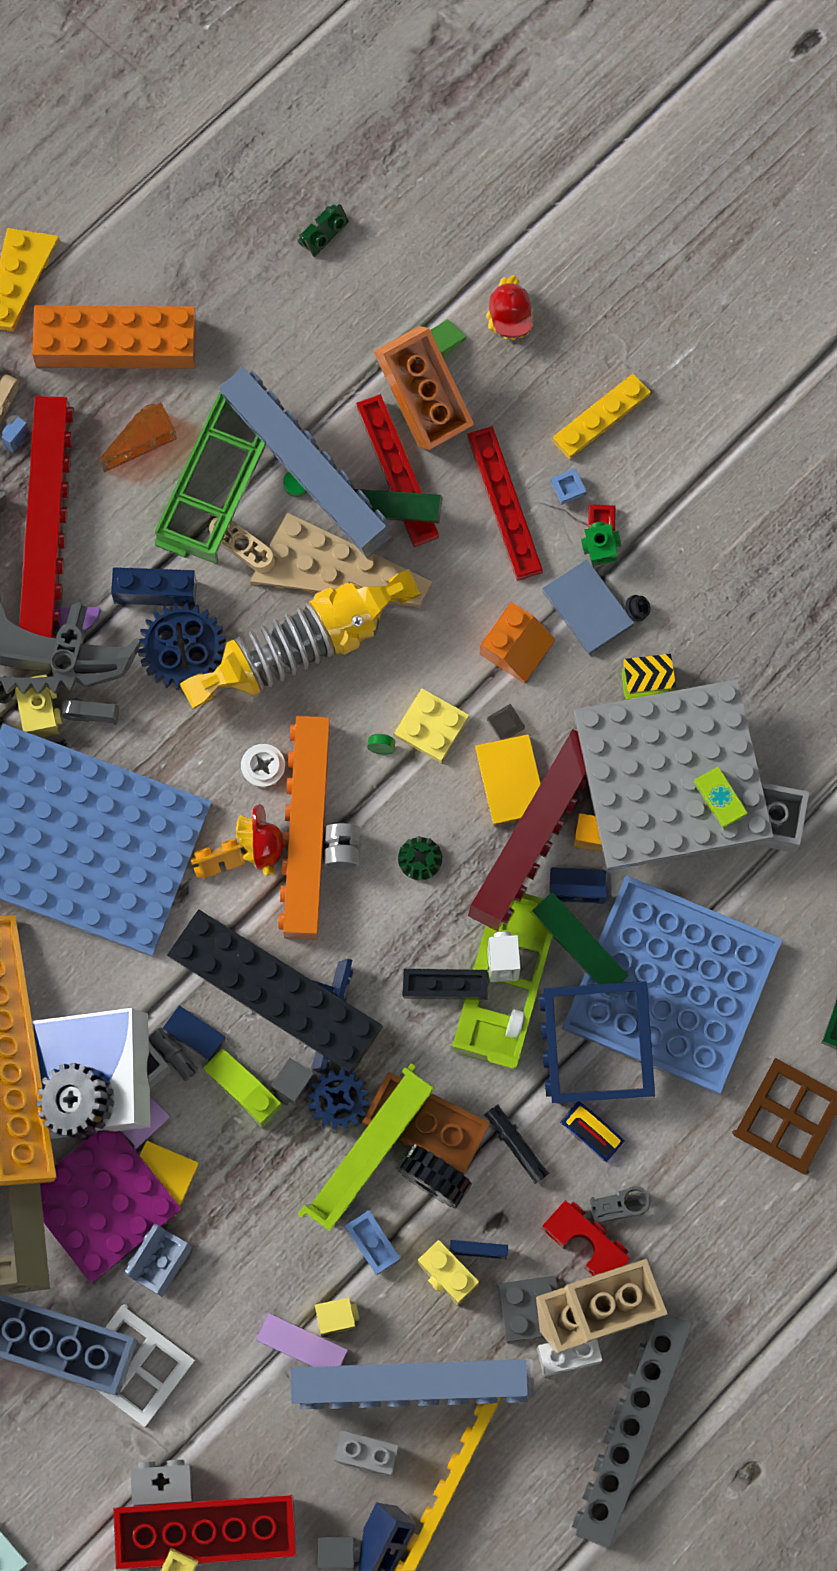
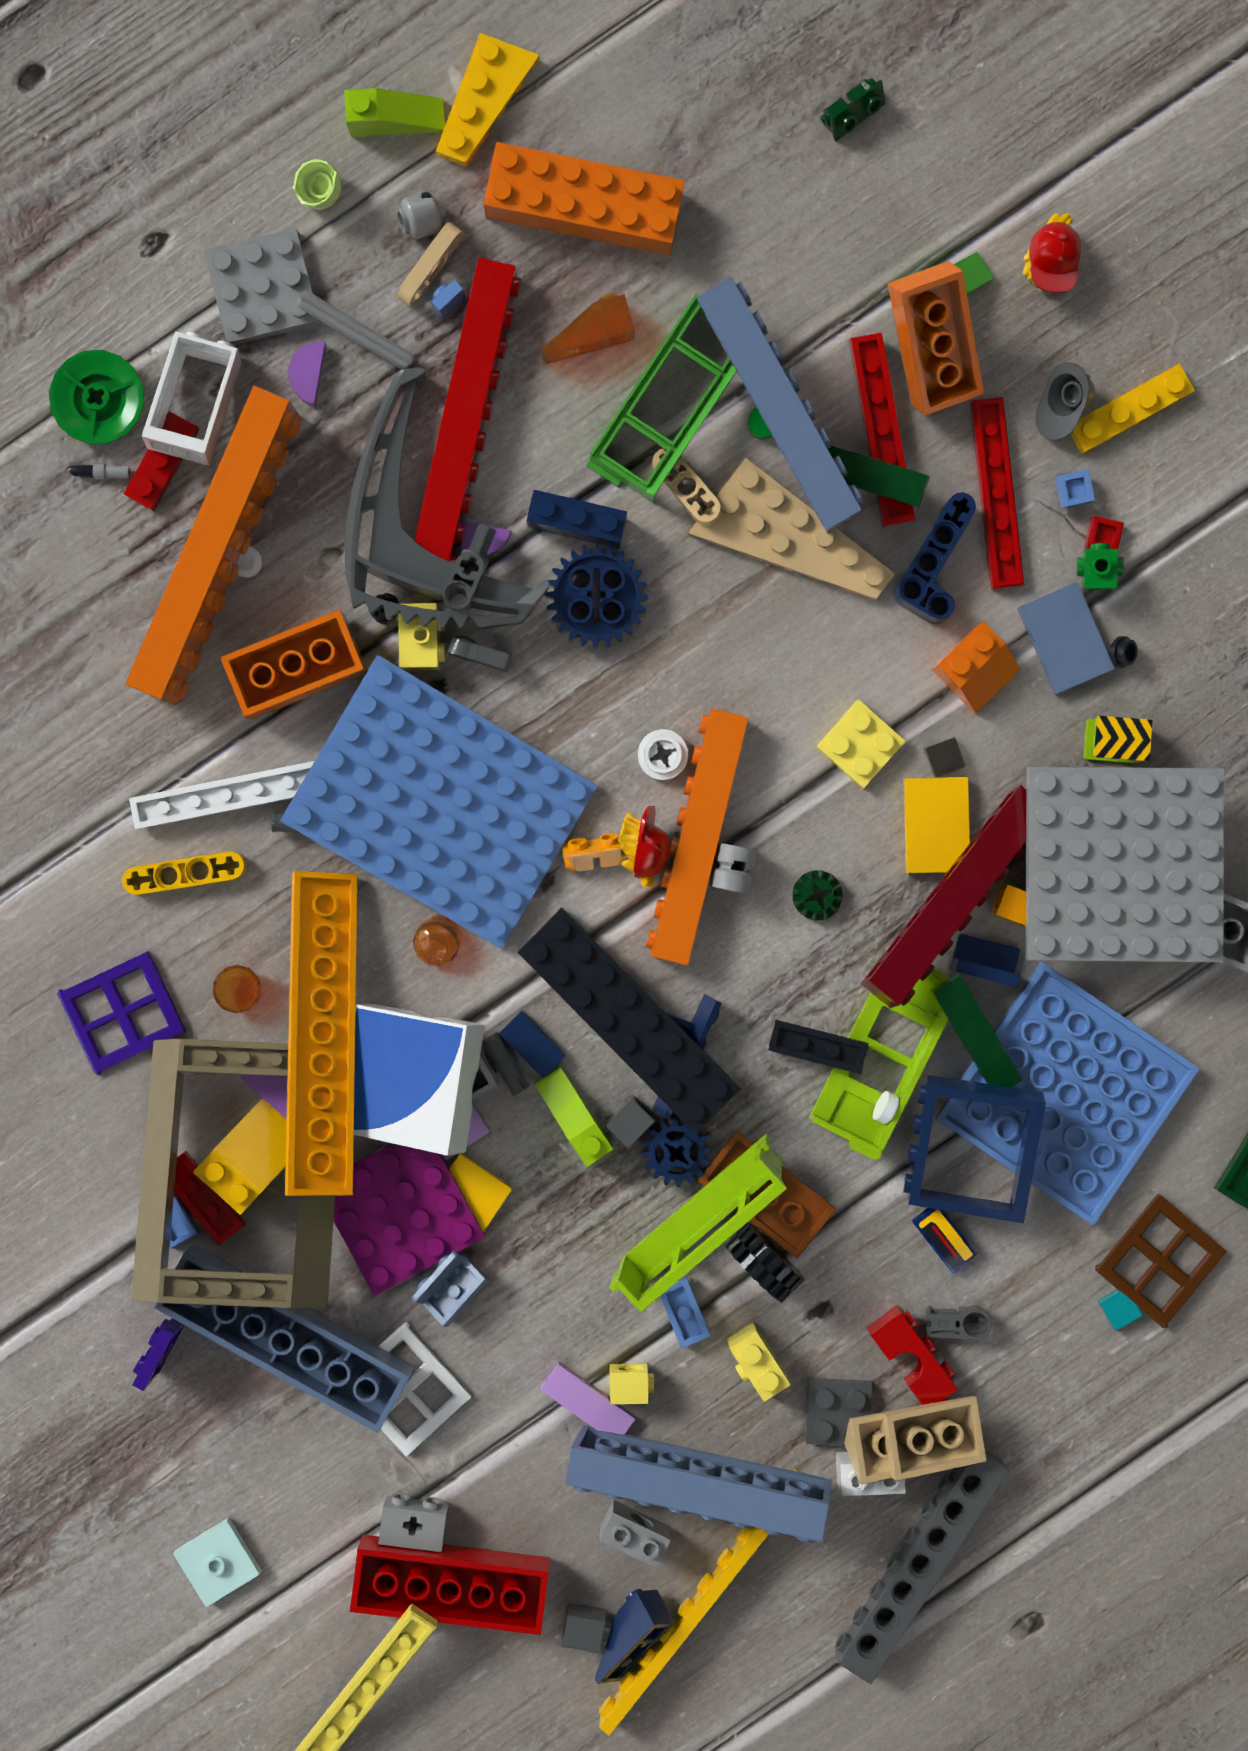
camera: 10 degrees right, 15 degrees up
bush [36,1063,114,1139] -> none
yellow piece [180,569,422,709] -> none
green tile [367,734,396,755] -> none
dark blue tile [450,1240,508,1260] -> none
black pin [484,1104,550,1184] -> none
white brick [487,932,520,982] -> none
lime tile [693,766,748,829] -> none
none -> clear orange hair [413,915,463,967]
none -> dark blue beam [894,492,976,624]
none -> dark grey piece [1036,362,1095,440]
none -> teal tile [1097,1290,1143,1331]

